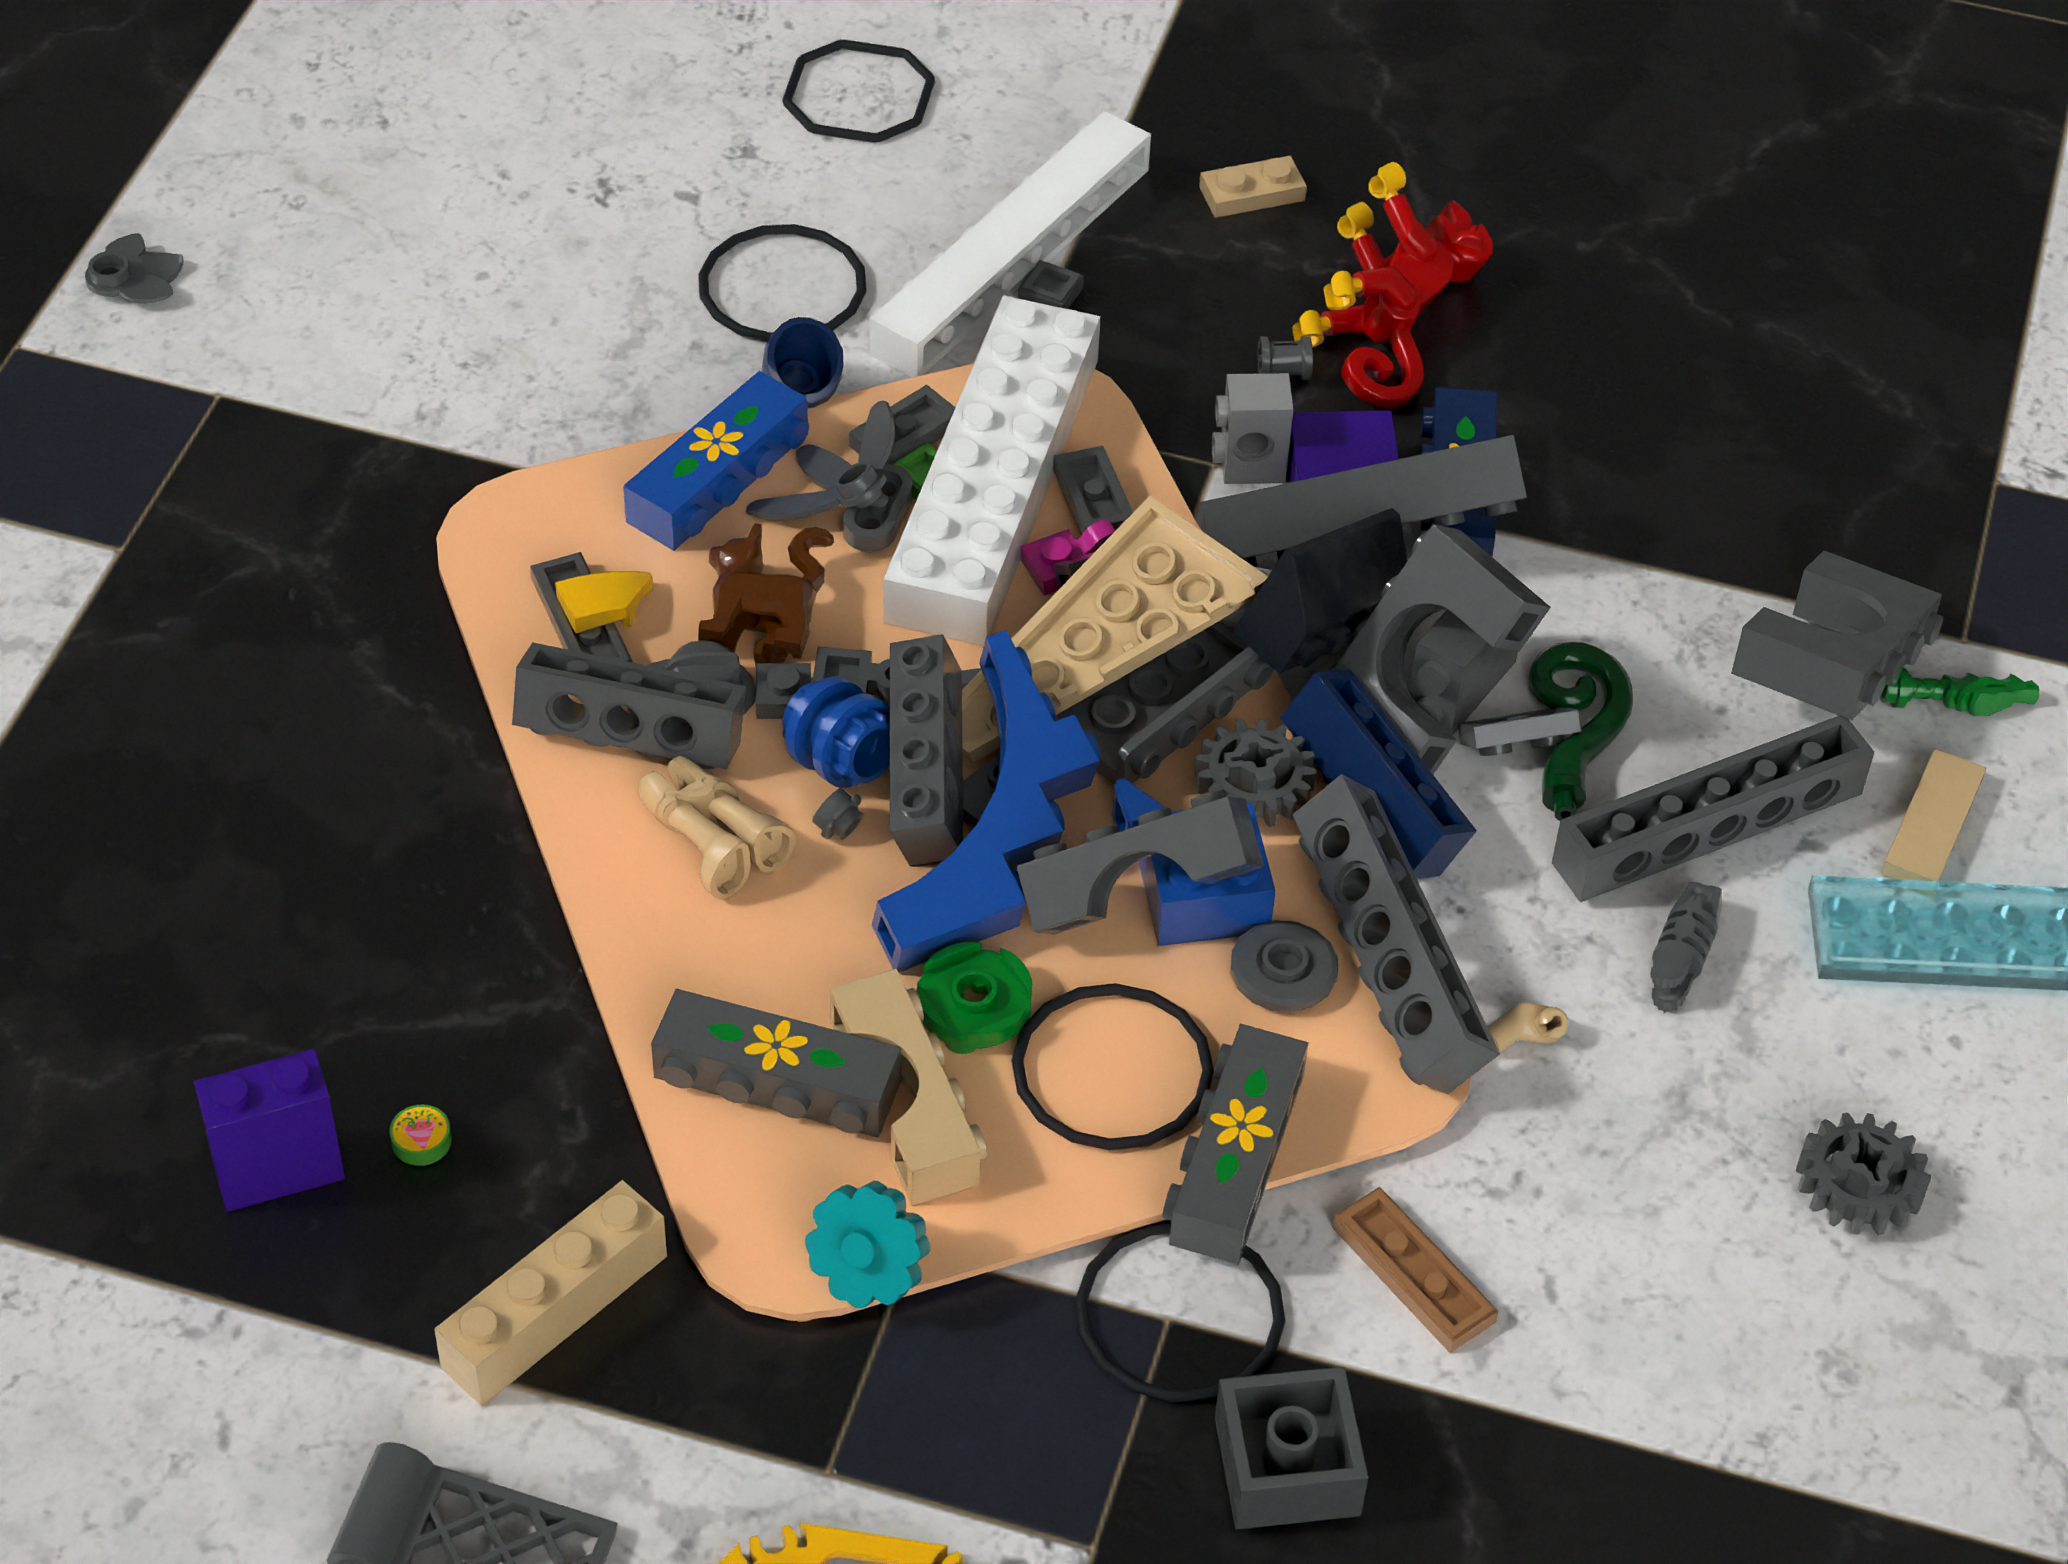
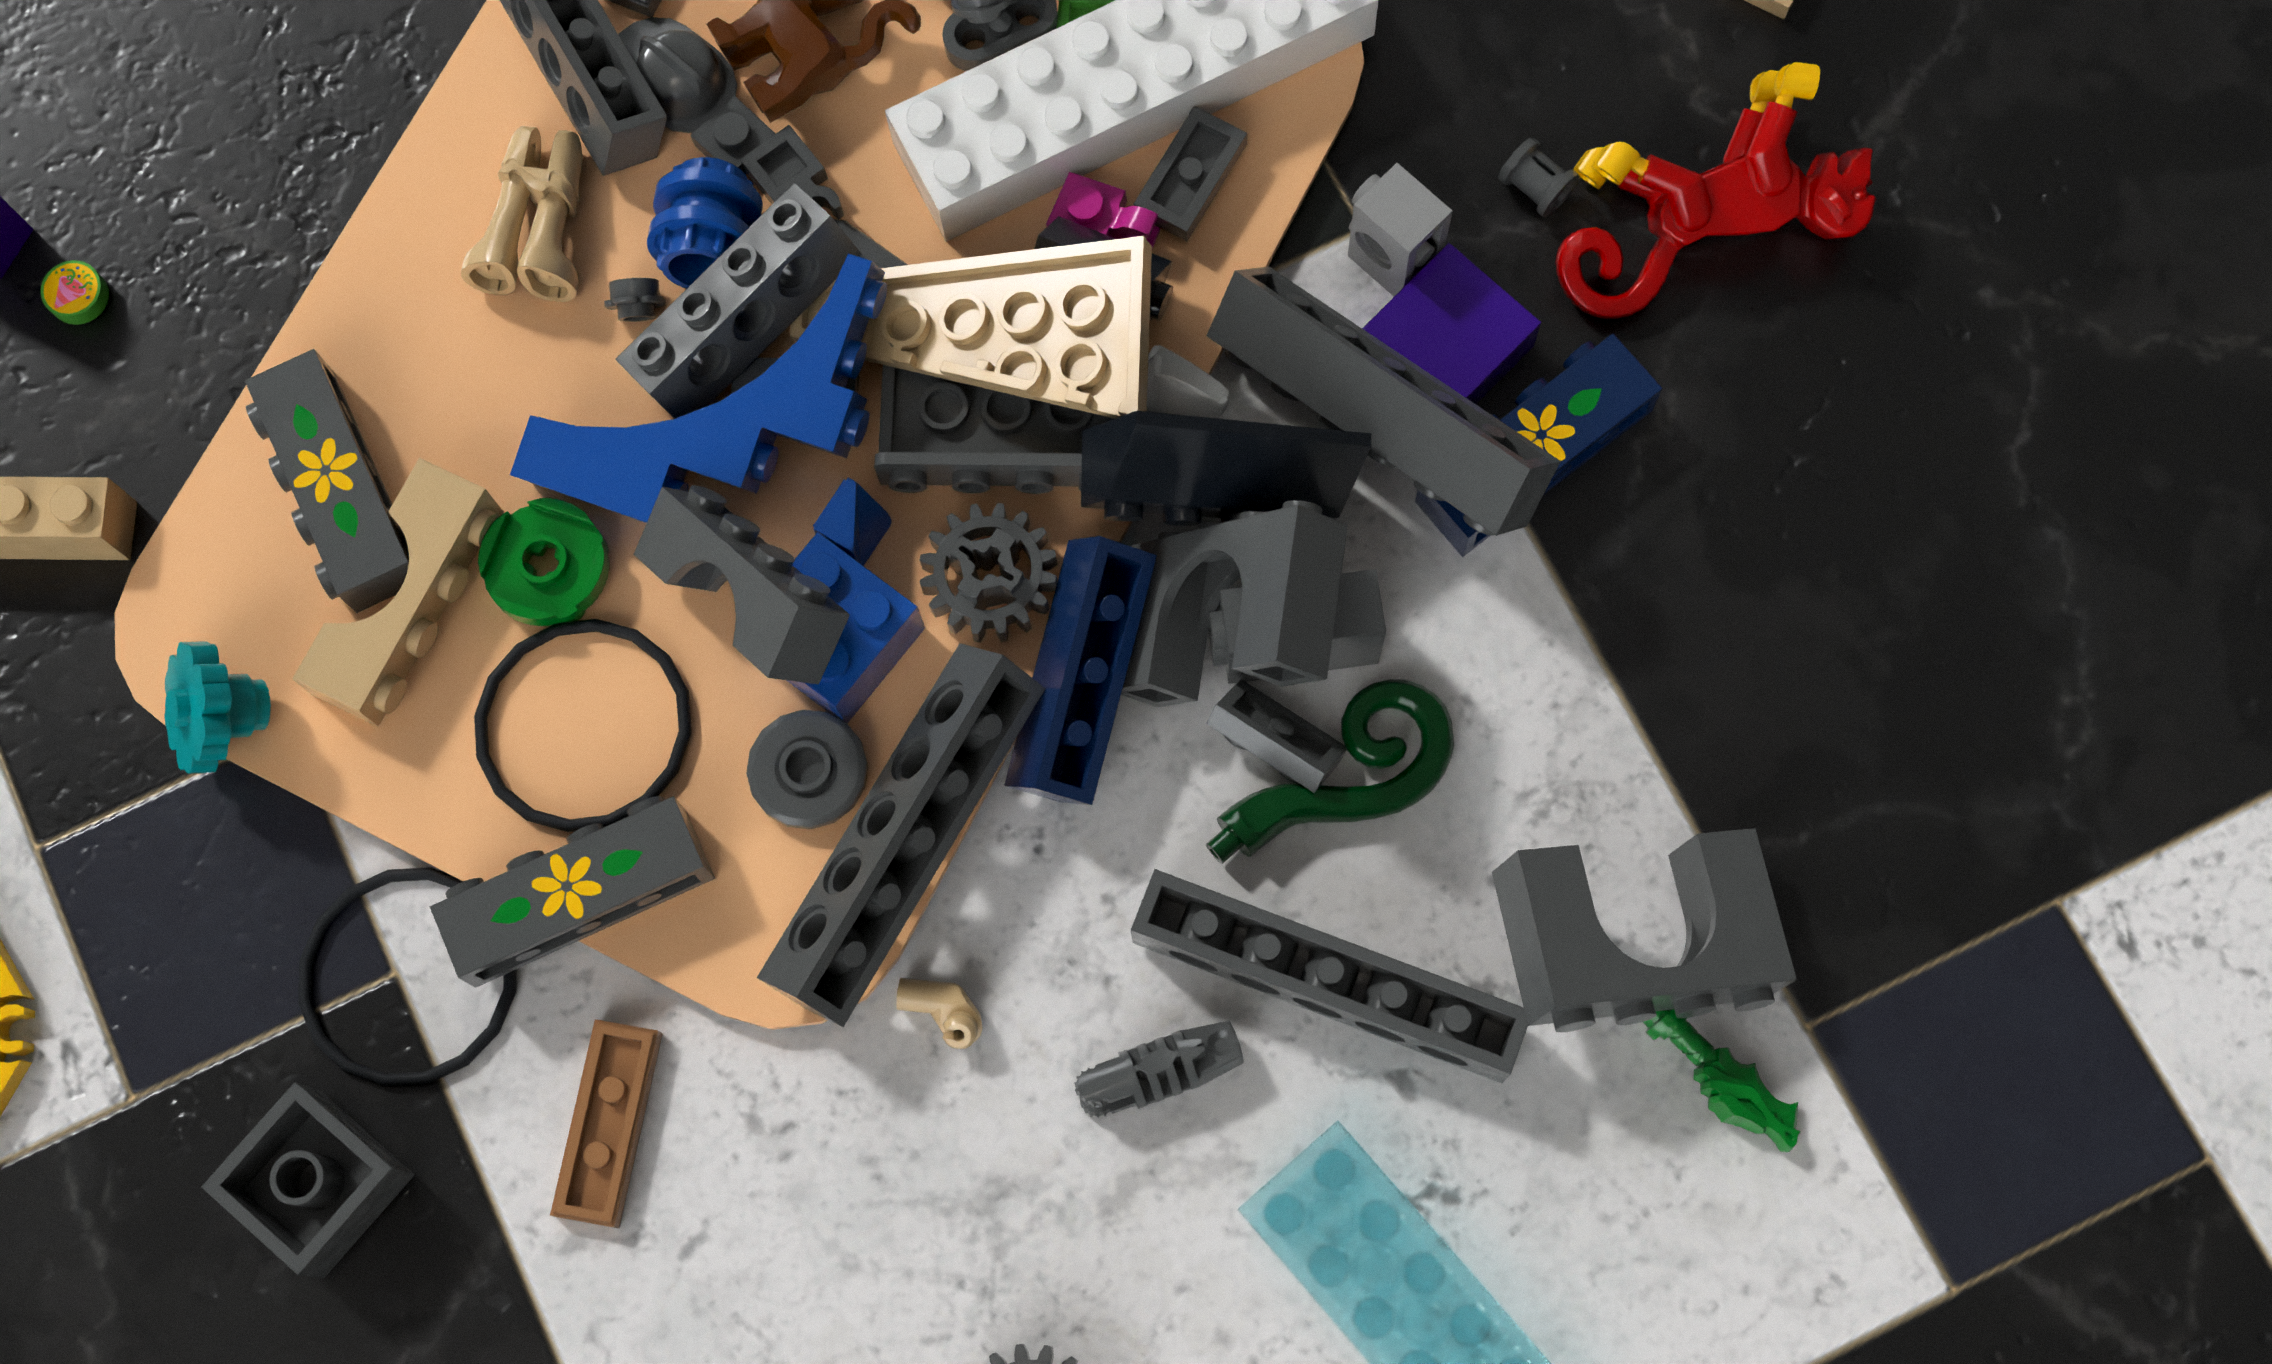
camera: 55 degrees right, 25 degrees up
tan tile [1881,748,1987,894] -> none

